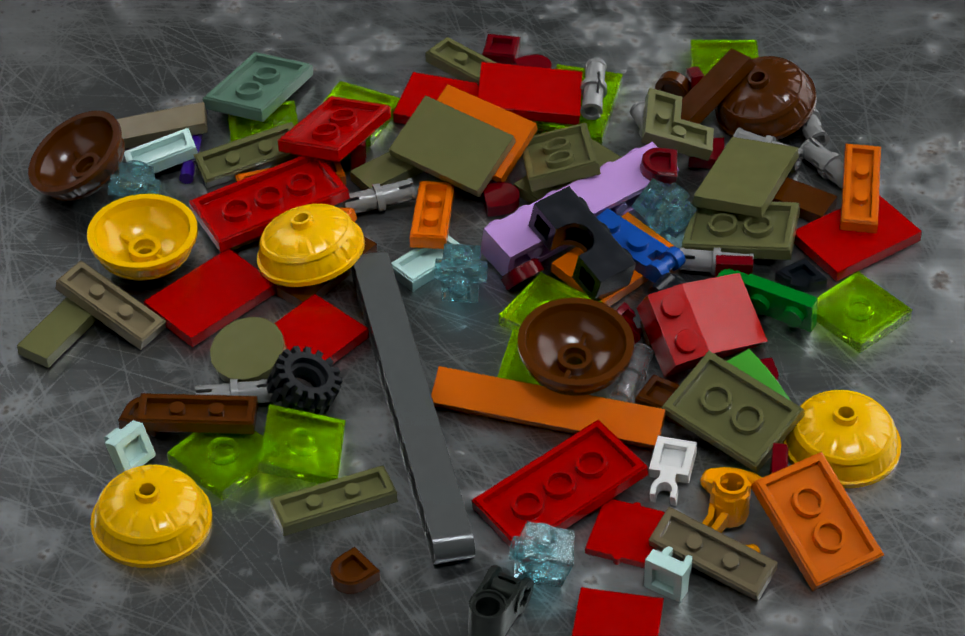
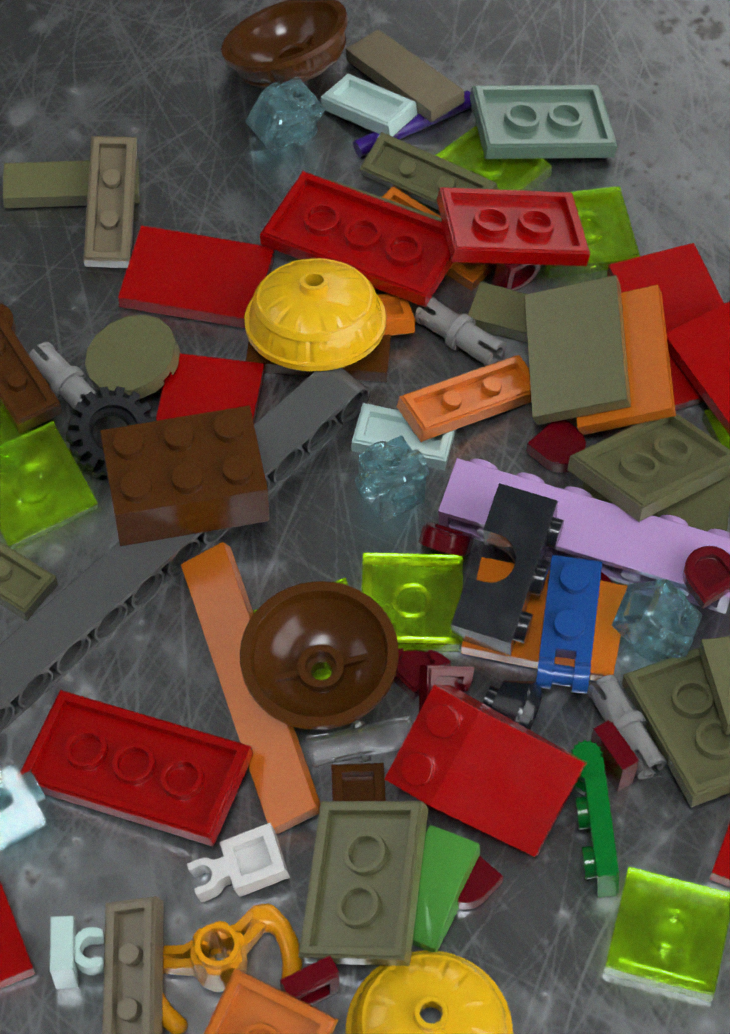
camera: 55 degrees right, 15 degrees up
yellow hat [87,194,198,281] -> none
red piece [585,499,665,569] -> none
black tile [775,258,828,292] -> none
none -> reddish brown brick [100,405,270,547]

